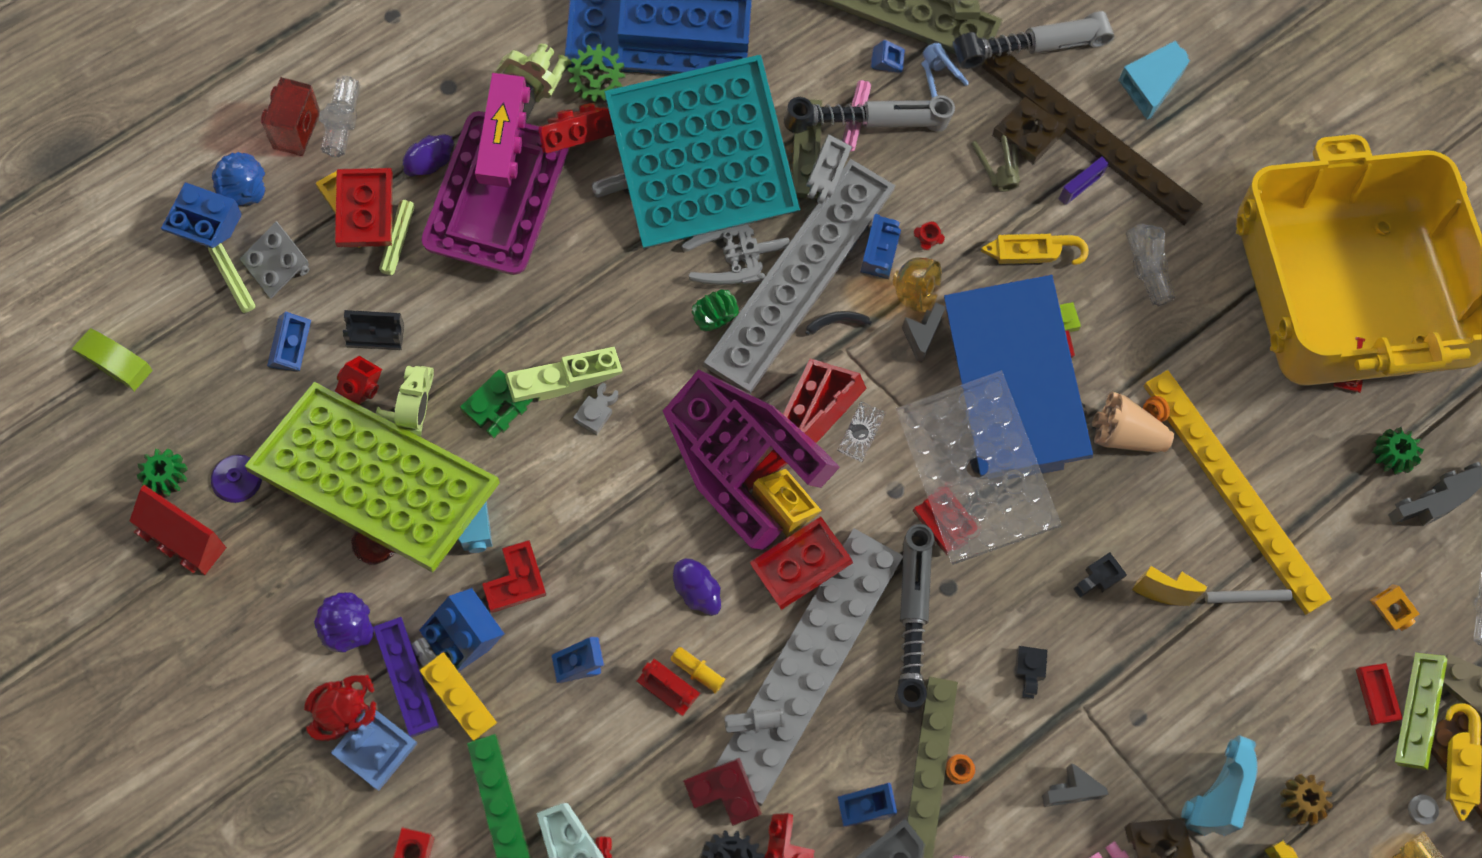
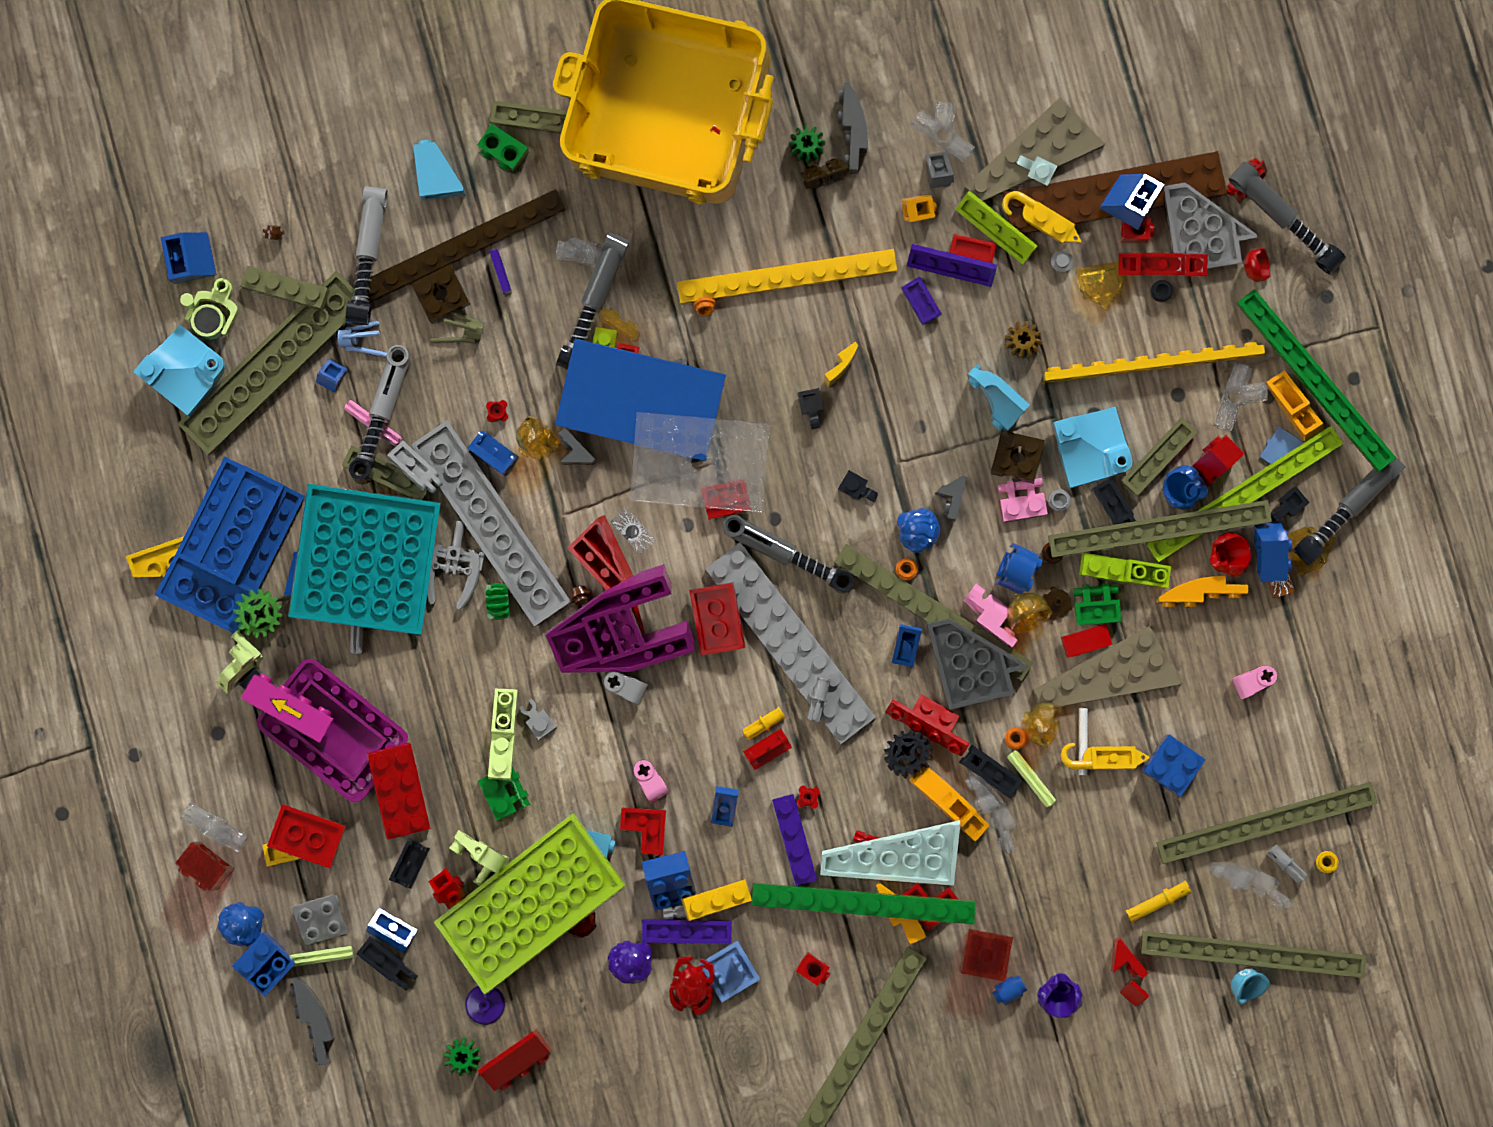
camera: 60 degrees left, 15 degrees up
lime slope [72,328,153,392] -> none
yellowish green axle [379,200,414,275] -> none
dark purple arm [403,134,454,177] -> none
red bracket [539,104,615,153] -> none
dark purple arm [673,558,721,616] -> none
dark red plate [683,757,762,826] -> none
yellow slope [752,469,822,538] -> none
black piece [805,311,872,335] -> none
yellow plate [981,234,1089,265] -> none
light nougat cone [1092,391,1174,453] -> none
light grey bar [1205,589,1292,603] -> none
none -> dark grey slope [290,977,335,1066]
none -> black hinge [356,936,418,991]
none -> red plate [366,742,431,840]
none -> green brick [477,123,529,174]
none -> olive plate [490,101,567,134]
none -> dark grey piece [556,232,630,370]
none -> reddish brown plate [569,586,591,605]
none -> clear yellow plate [598,307,640,342]
none -> light grey piece [604,672,648,705]
none -> bright pink piece [634,760,670,803]
none -> dark purple plate [772,794,817,886]
none -> red plate [797,785,820,809]
none -> dark brown hinge [800,158,849,190]
none -> blue hair [897,508,941,553]
none -> dark purple plate [901,277,942,326]
none -> dark purple plate [906,244,997,287]
none -> dark grey slope [925,152,954,188]

